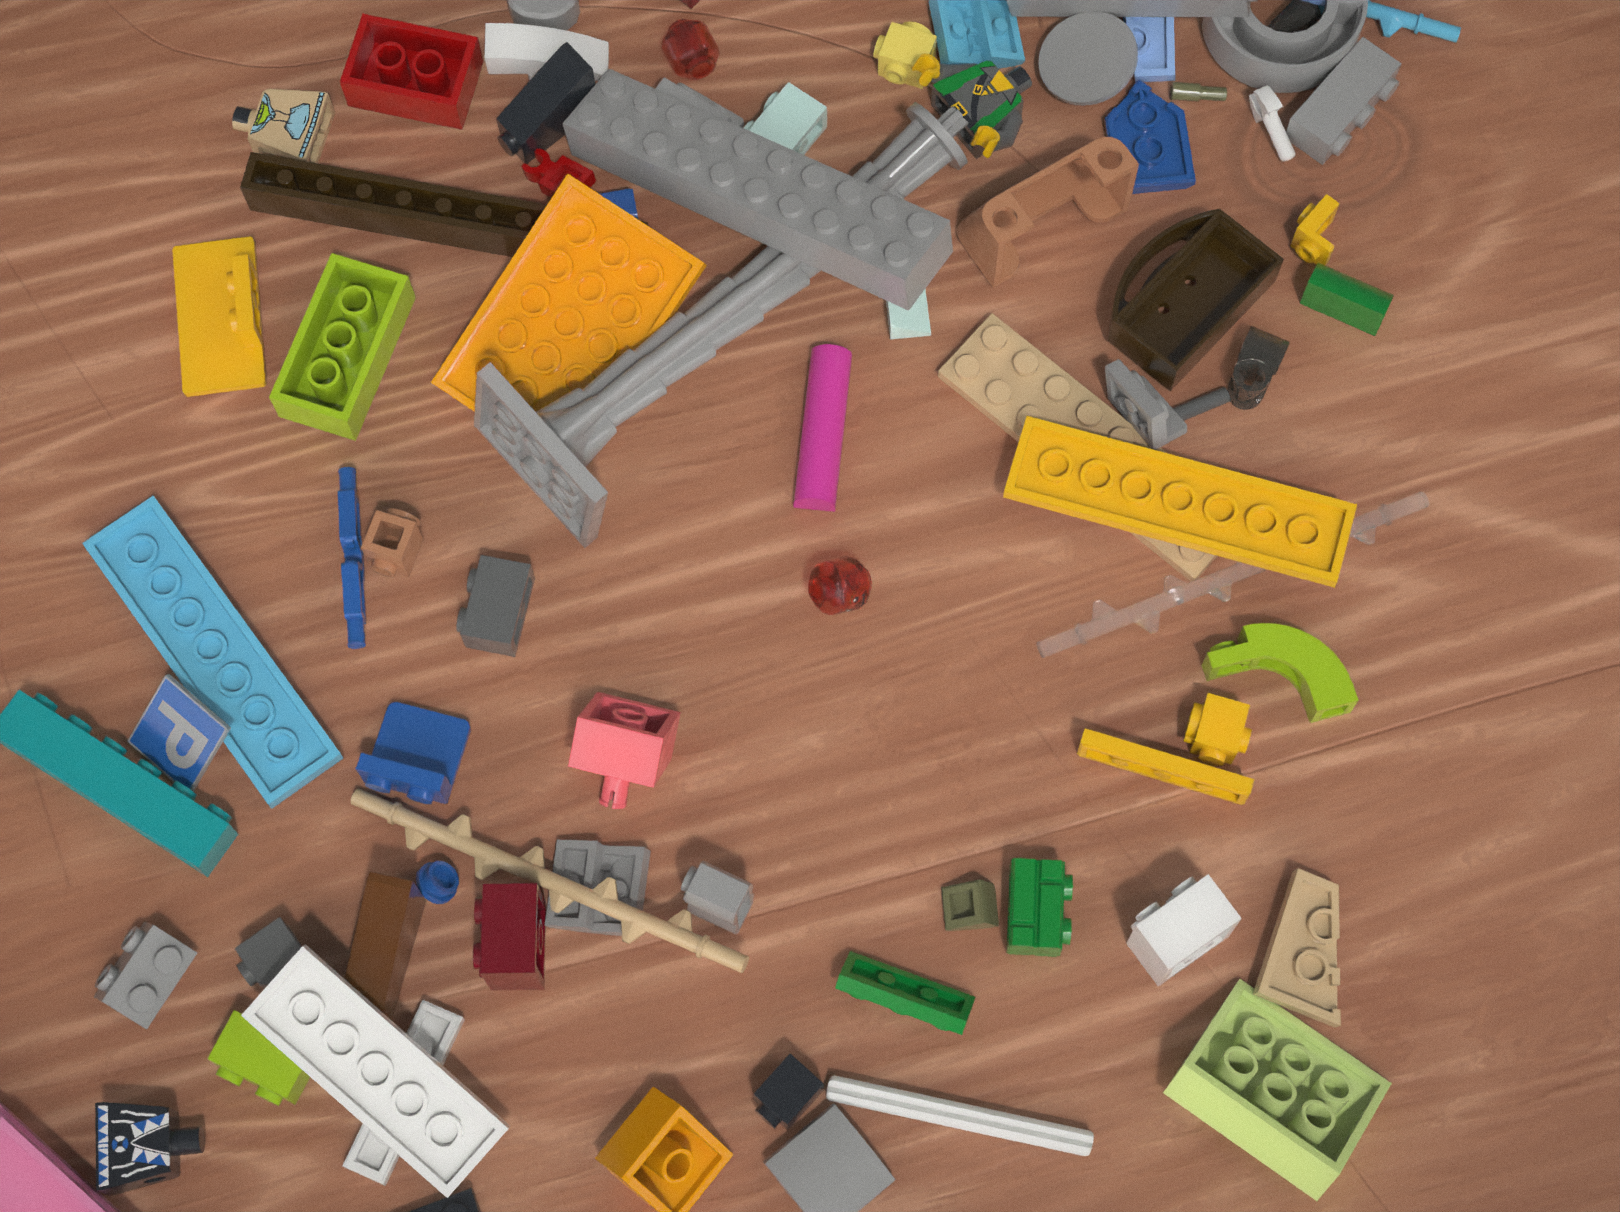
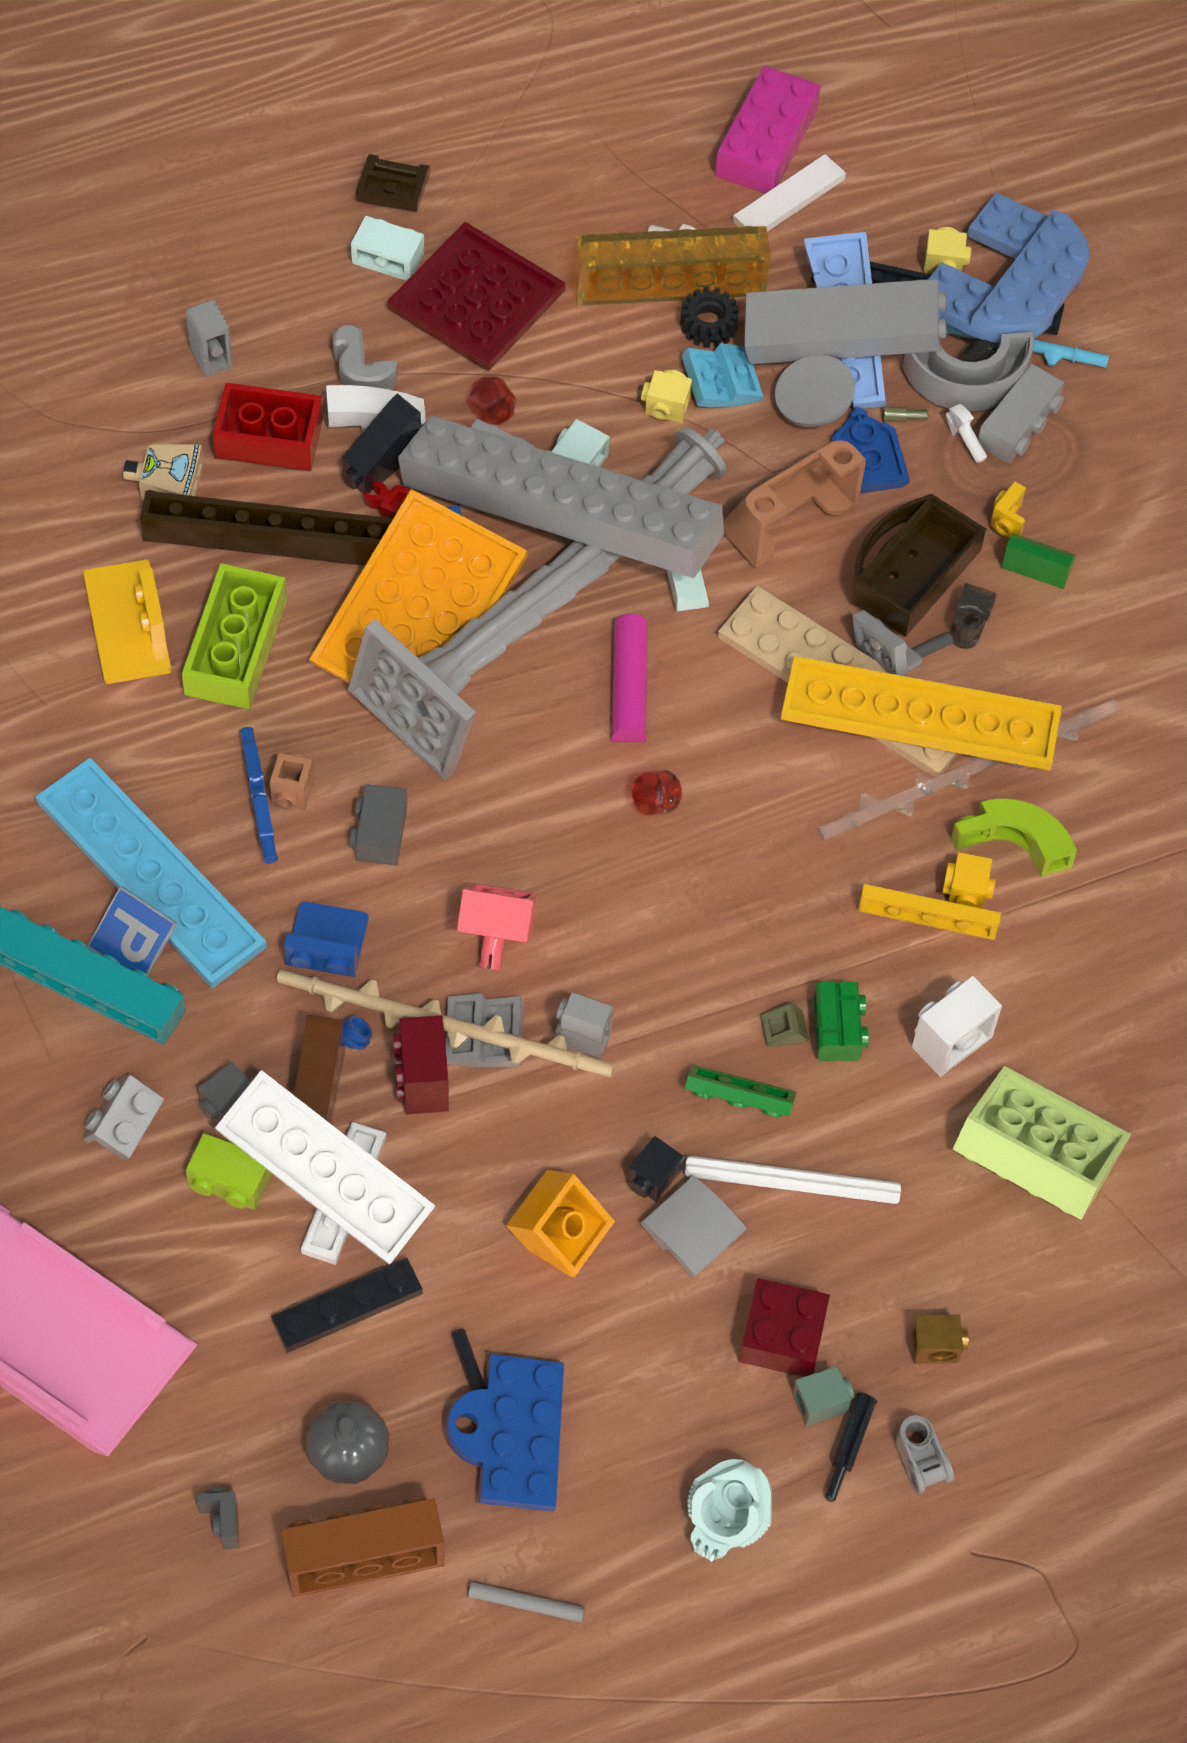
camera: 10 degrees left, 10 degrees down
torso [95,1102,205,1196] -> none
torso [911,53,1032,159] -> none
tan wing [1253,868,1341,1028] -> none

